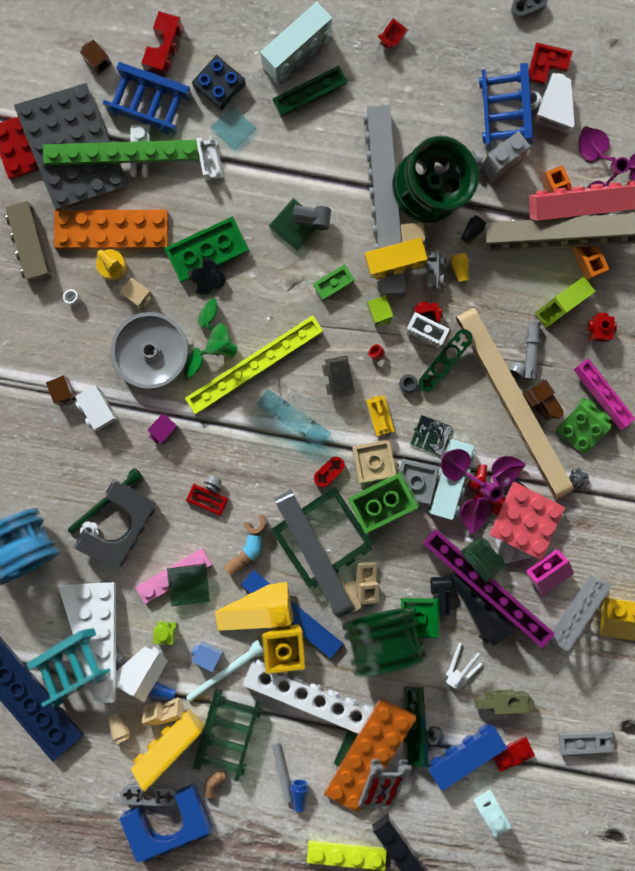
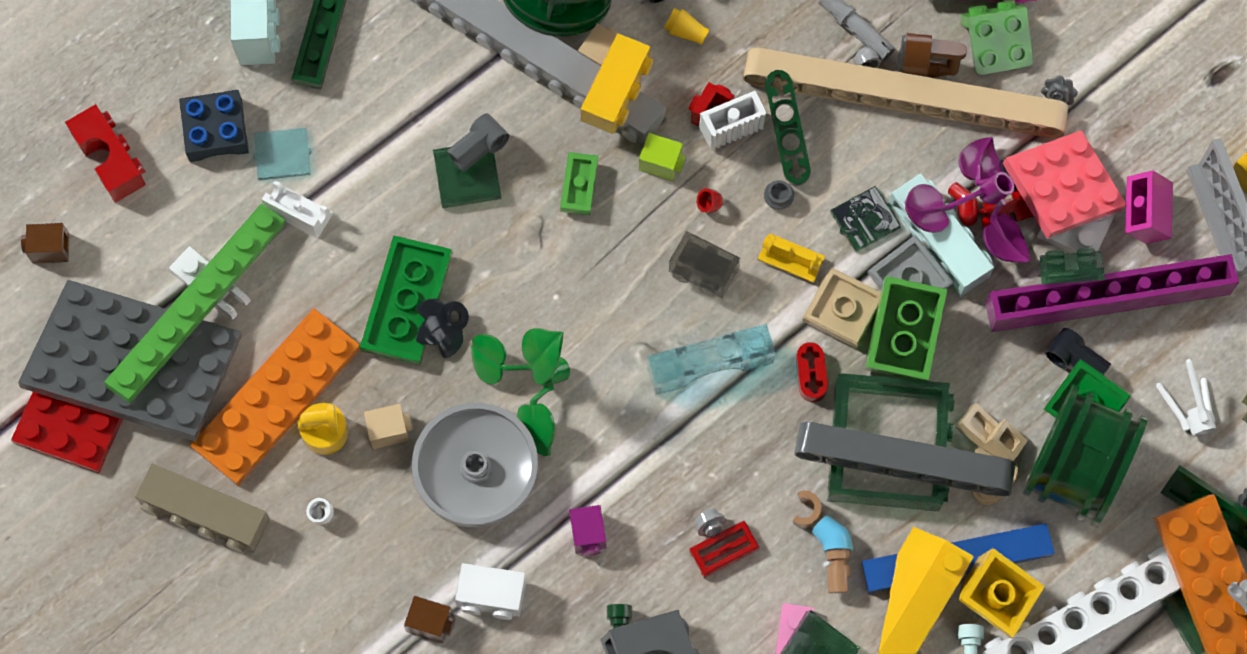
camera: 55 degrees left, 15 degrees down
blue fence [103,62,192,135] -> none
neon yellow plate [185,315,323,415] -> none
light grey hinge [426,250,447,292] -> none
black wedge [449,572,514,646] -> none

